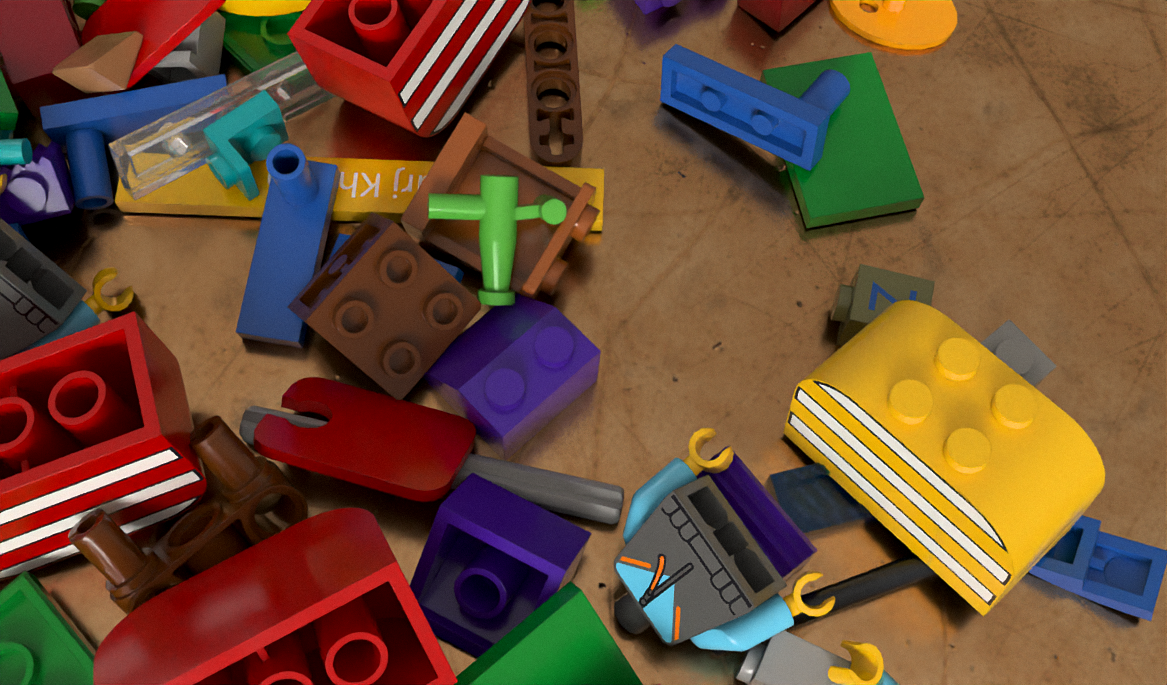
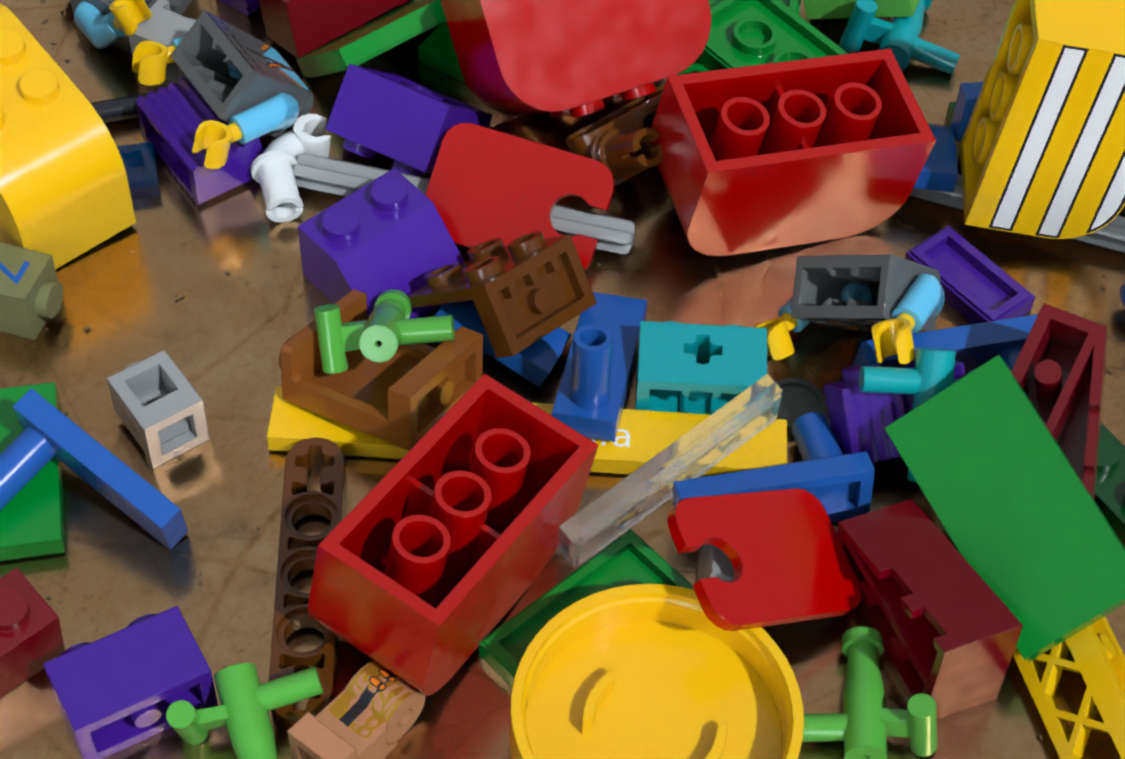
camera: 175 degrees left, 15 degrees down
medium nougat slope [52,31,143,93] -> none
teal bracket [202,90,289,201] -> none
none -> light grey brick [107,350,210,469]
none -> white piece [250,114,331,223]
none -> teal brick [635,321,767,418]
none -> pearl dark grey piece [763,378,826,435]

